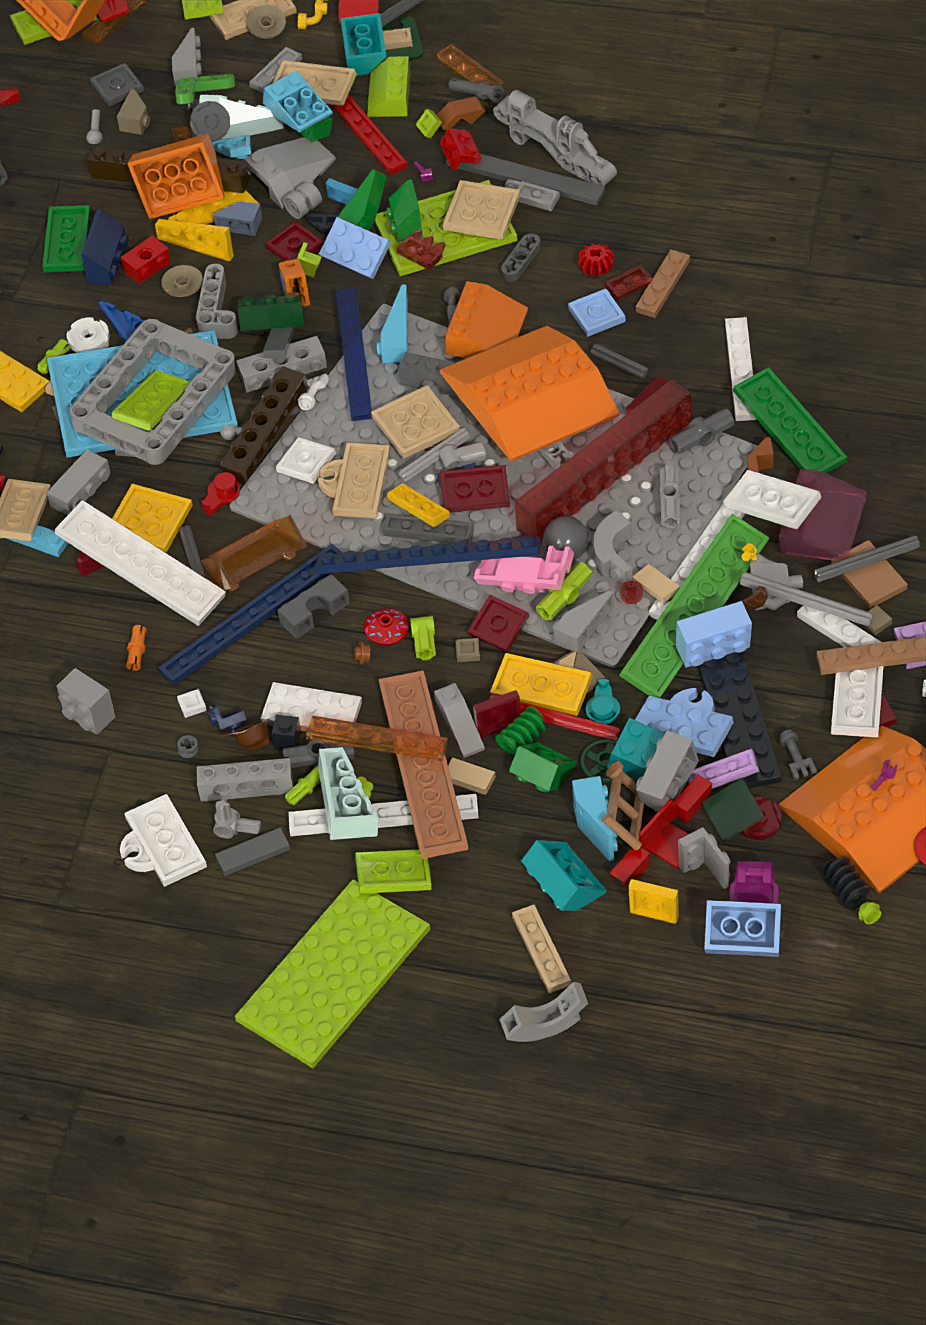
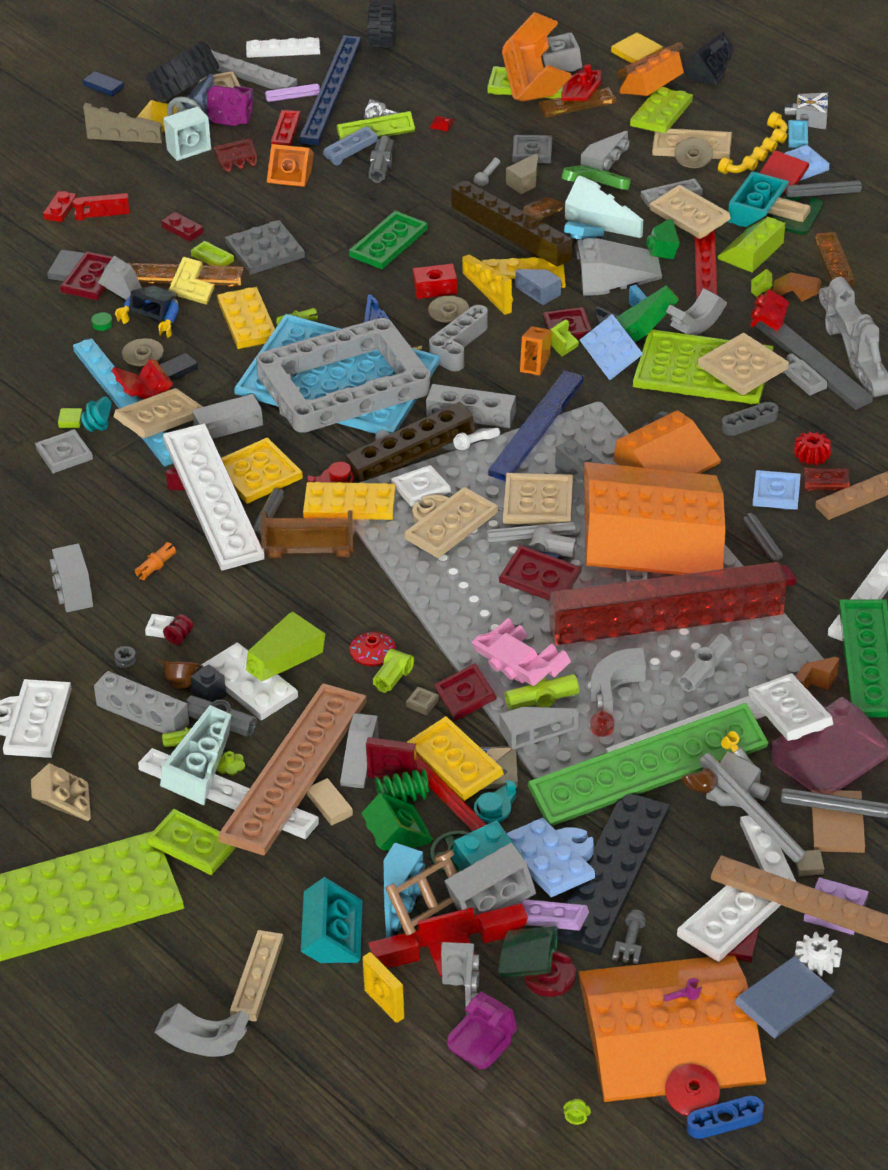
camera: 30 degrees right, 10 degrees down
white plate [67,317,110,353] -> none
dark blue slope [81,209,129,285] -> none
lime tile [112,370,190,431] -> none
orange slope [127,134,225,219] -> none
dark blue plate [158,544,343,686] -> none
dark grey tile [190,101,231,142] -> none
dark blue bracket [208,704,247,729] -> none
light grey axle [213,799,261,839] -> none
dark grey tile [215,828,290,876] -> none
dark green slope [238,293,305,331] -> none
medium azure slope [263,71,333,132] -> none
dark grey tile [263,327,296,358] -> none
dark grey arch [278,574,350,639] -> none
light grey wheel [283,181,322,219] -> none
clear orange plate [306,716,448,761] -> none
dark blue plate [315,536,541,574] -> none
dark orange plate [354,642,370,665] -> none
medium azure slope [377,285,408,363] -> none
dark grey tile [382,514,474,544] -> none
green slope [386,179,423,242] -> none
yellow tile [387,483,450,527] -> none
clear red plate [397,230,445,270] -> none
magenta hand [414,161,433,182] -> none
dark grey pin [449,78,504,103] -> none
dark grey piece [543,516,589,561] -> none
tan tile [632,564,680,604] -> none
dark grey piece [669,409,734,454] -> none
light blue brick [676,601,752,668] -> none
light blue brick [705,900,781,957] -> none
black piece [821,857,870,910] -> none
none -> tan slope [31,763,91,821]
none -> dark red bush [163,614,194,645]
none -> lime slope [246,612,325,682]
none -> yellow plate [303,482,396,520]
none -> light grey arch [666,288,727,335]

